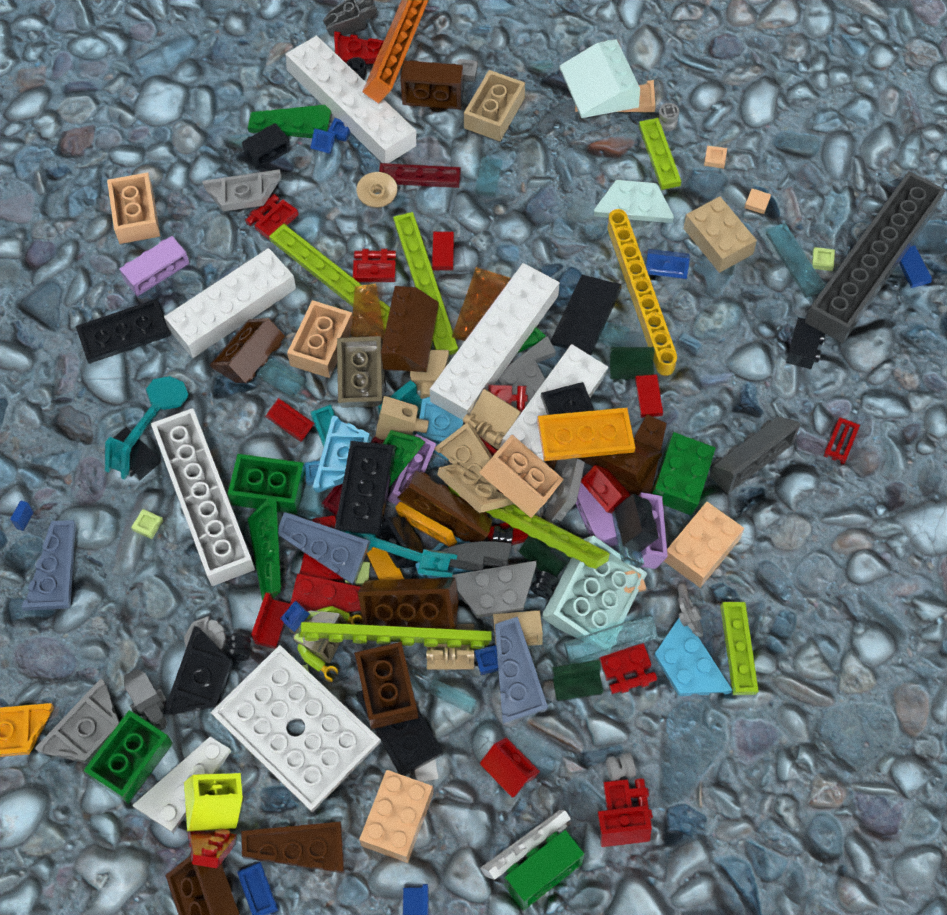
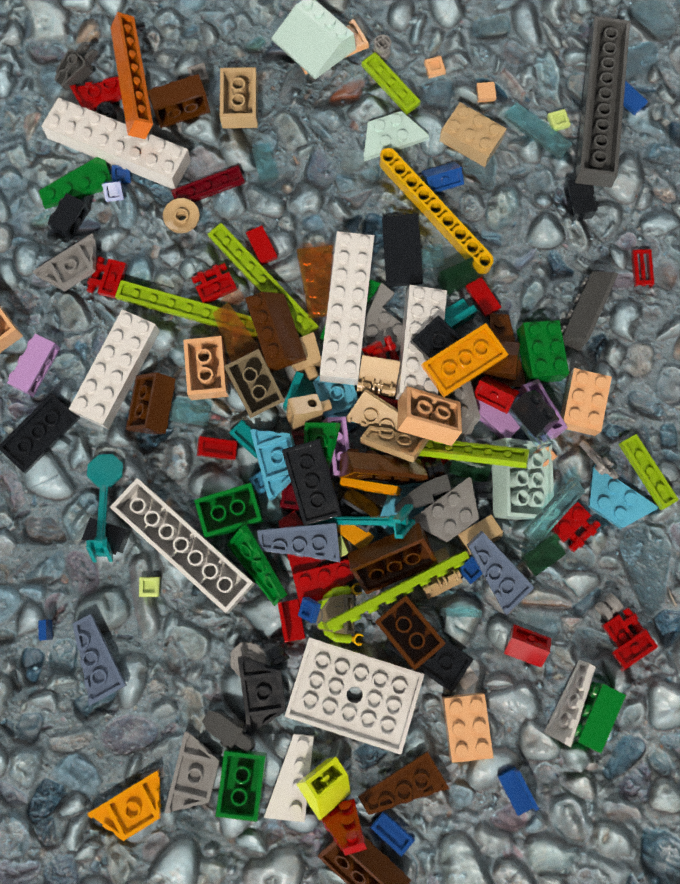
camera: 25 degrees left, 15 degrees up
none -> teal panel [444,299,478,330]

